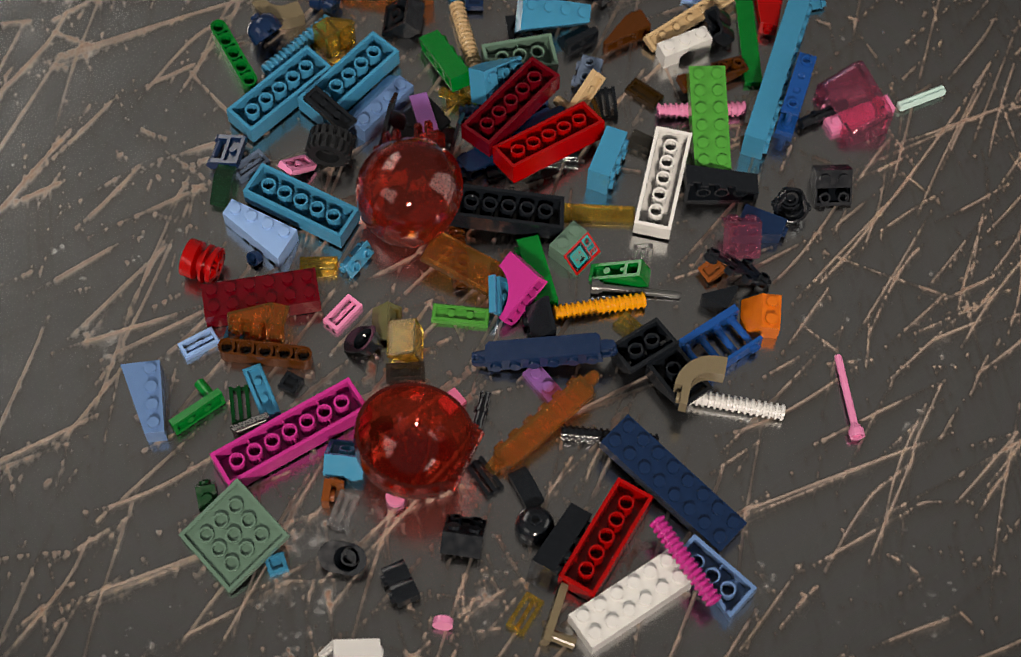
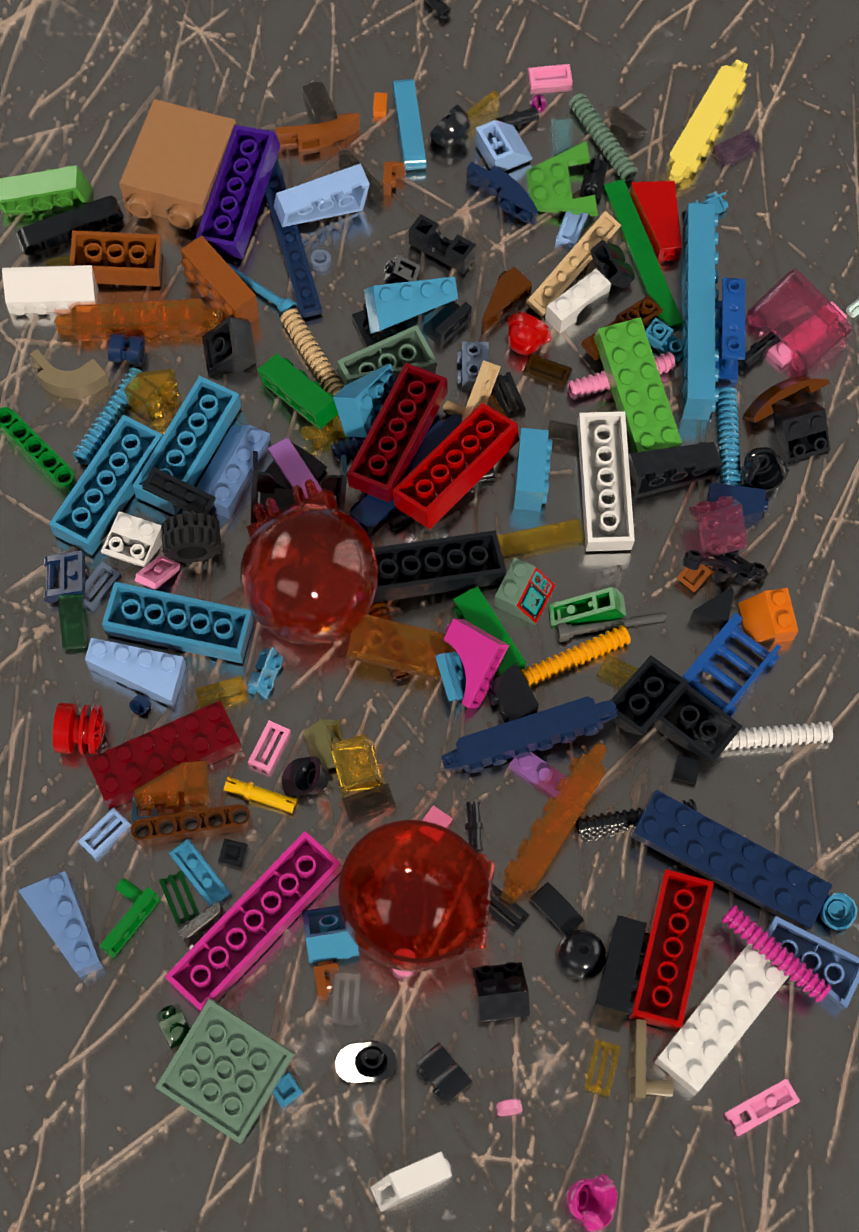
camera: 15 degrees left, 5 degrees up
dark blue cylinder [247,12,283,46] -> none
bright green tile [431,303,490,328] -> none
dark tan arch [673,355,728,412] -> none
none -> white slope [101,511,162,567]
none -> yellow pin [224,776,297,814]
none -> red helmet [507,312,552,355]
none -> dark azure slope [645,318,685,364]
none -> black tile [672,755,701,785]
none -> dark azure piece [717,387,742,486]
none -> reddish brown slope [743,376,830,423]
none -> dark azure hair [819,892,857,930]

